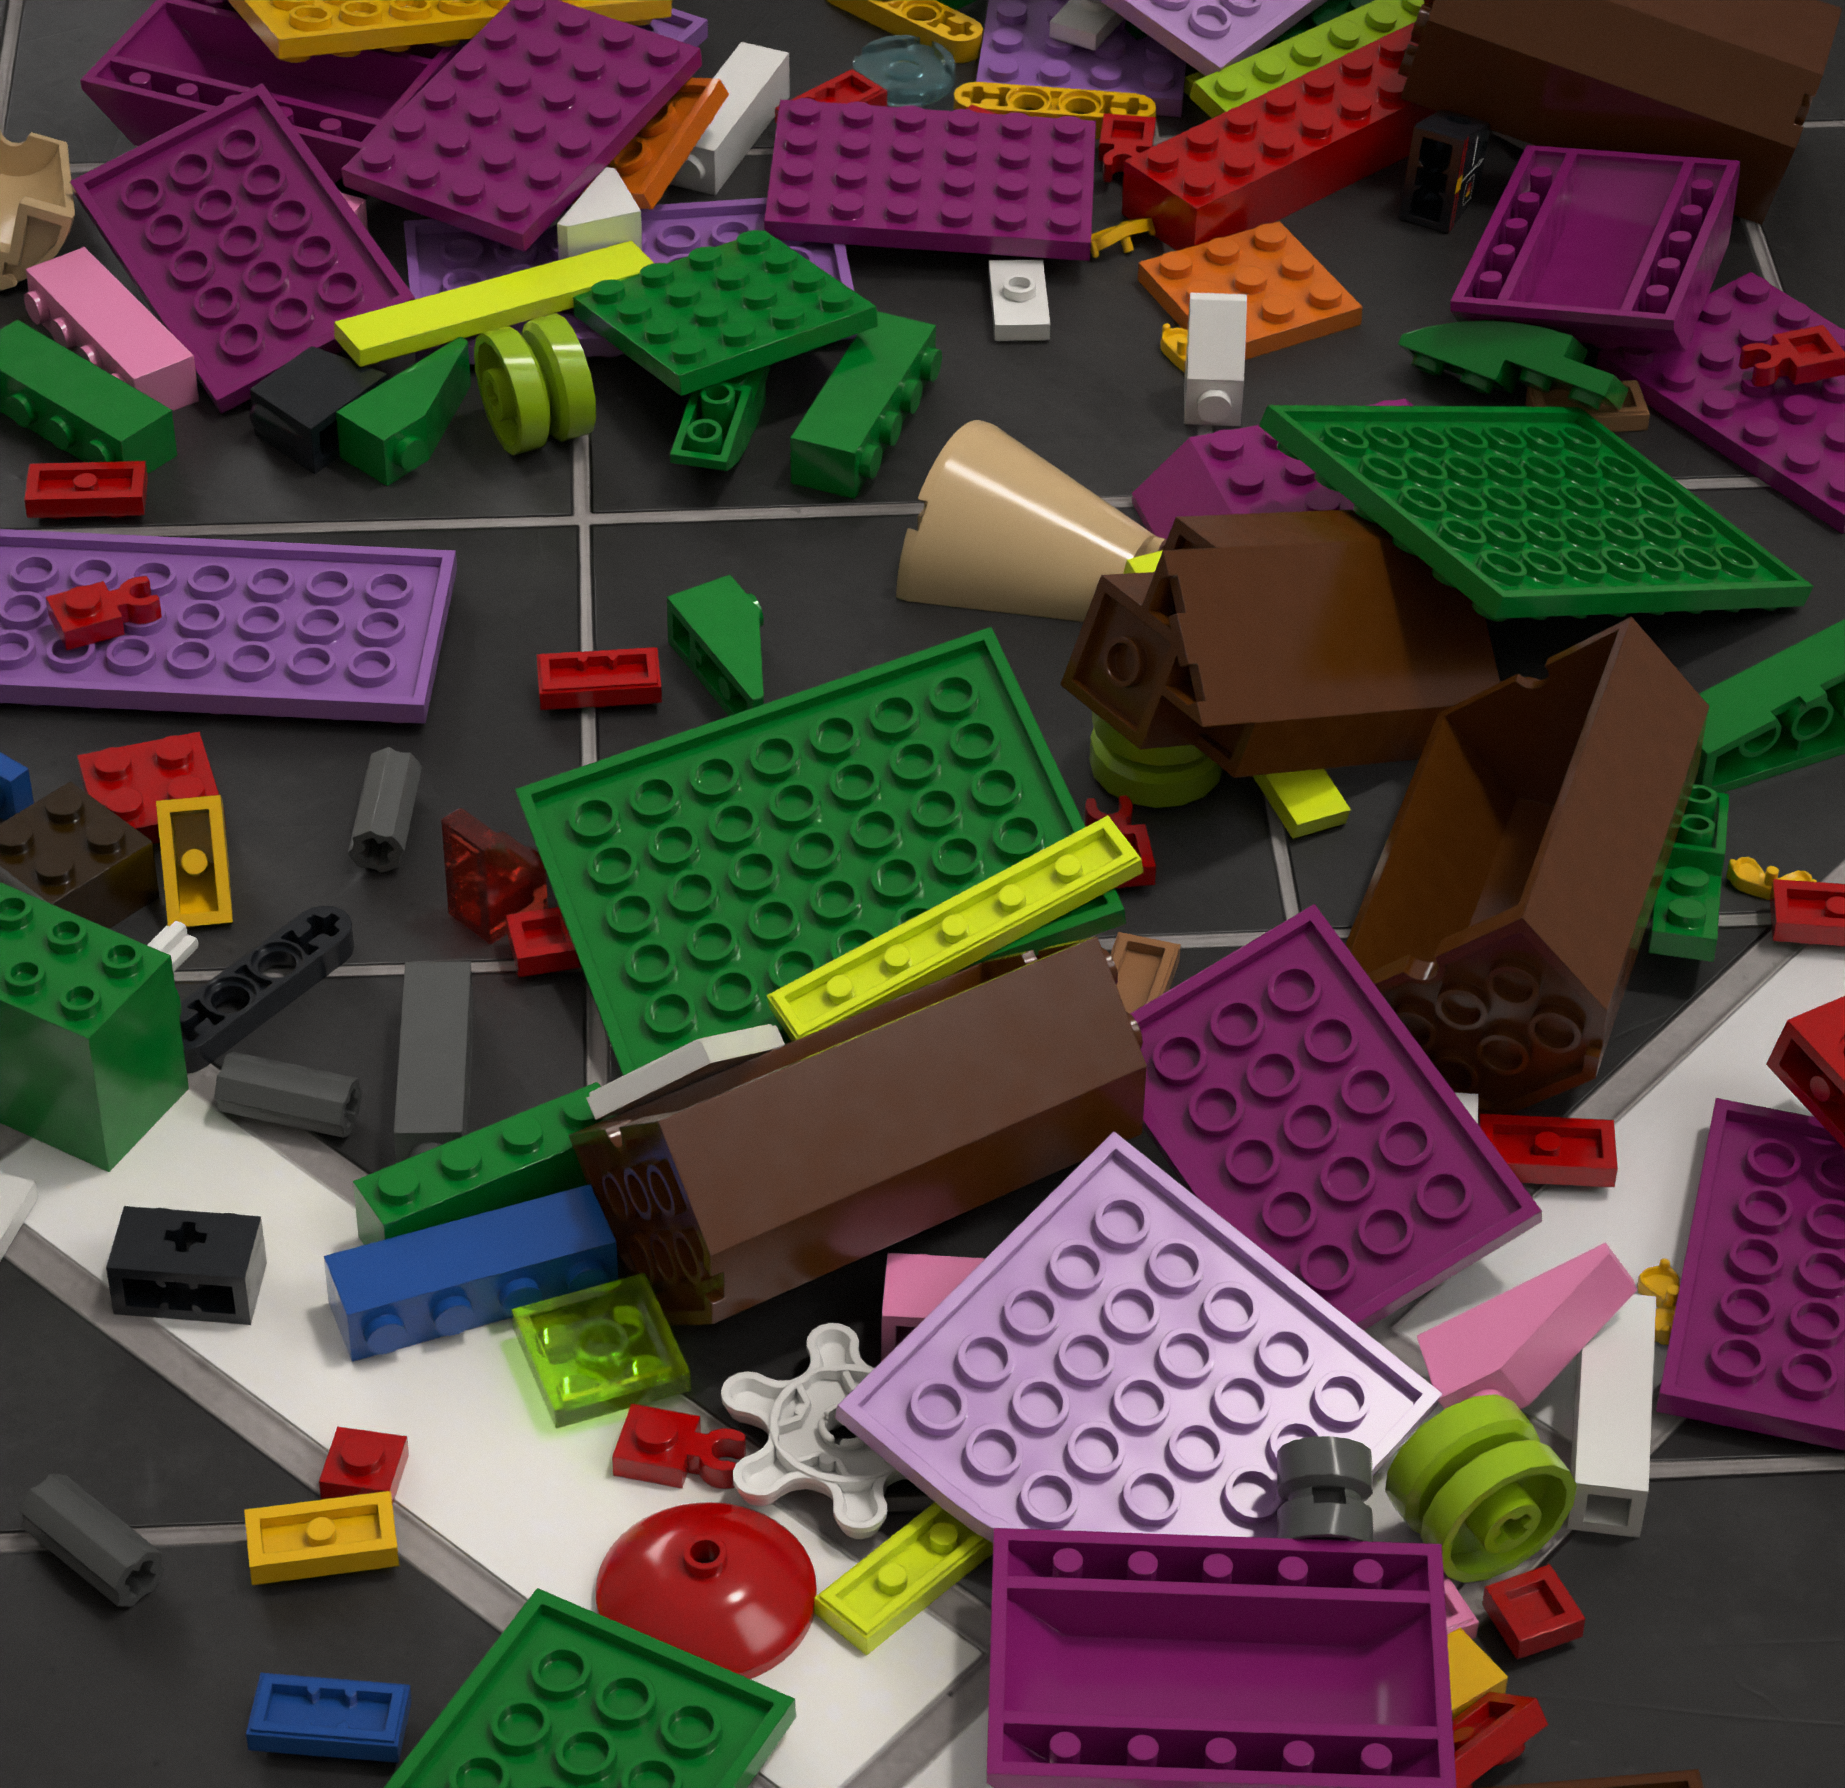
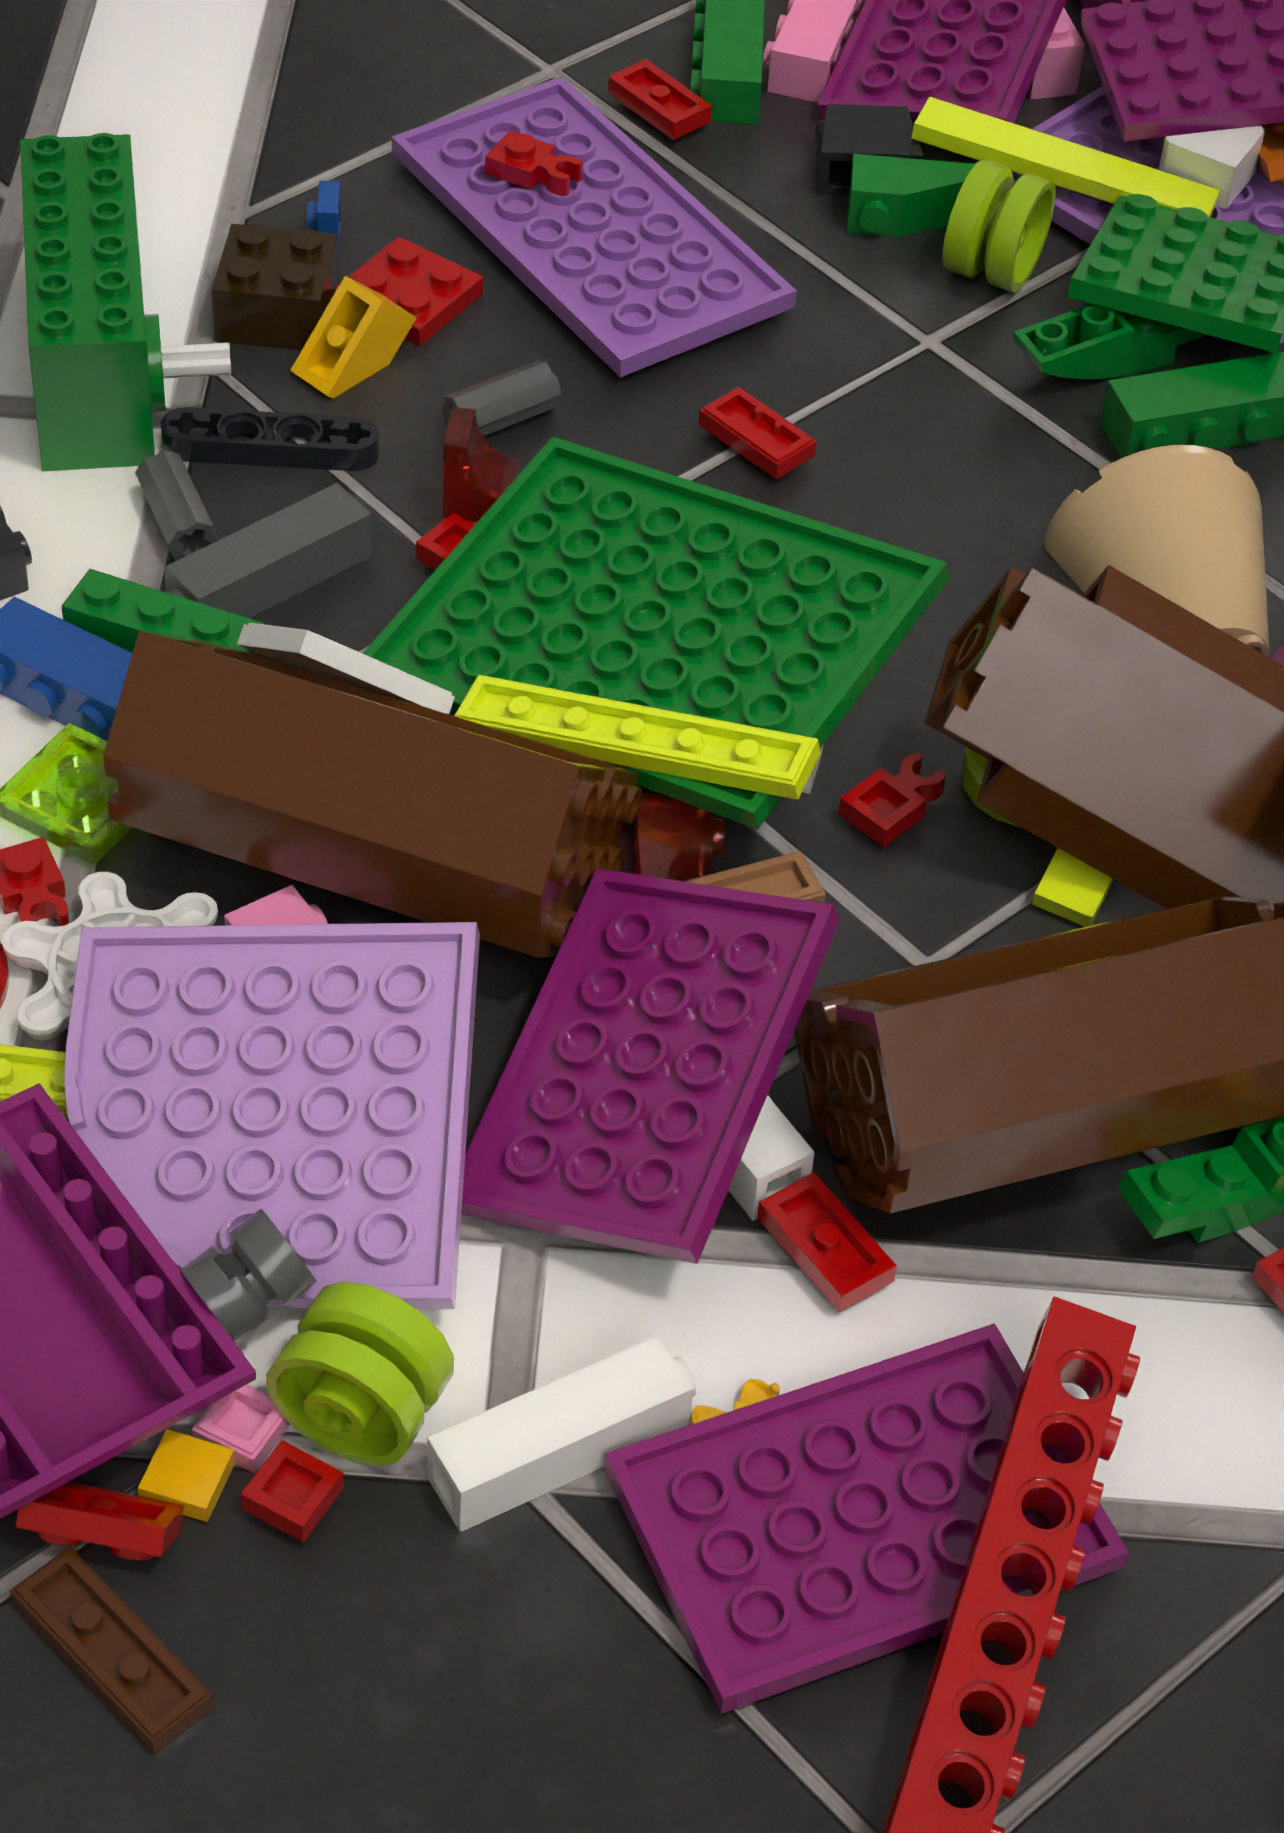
camera: 50 degrees right, 5 degrees up
green slope [667,575,764,716] -> none
bright pink slope [1417,1242,1637,1410] -> none

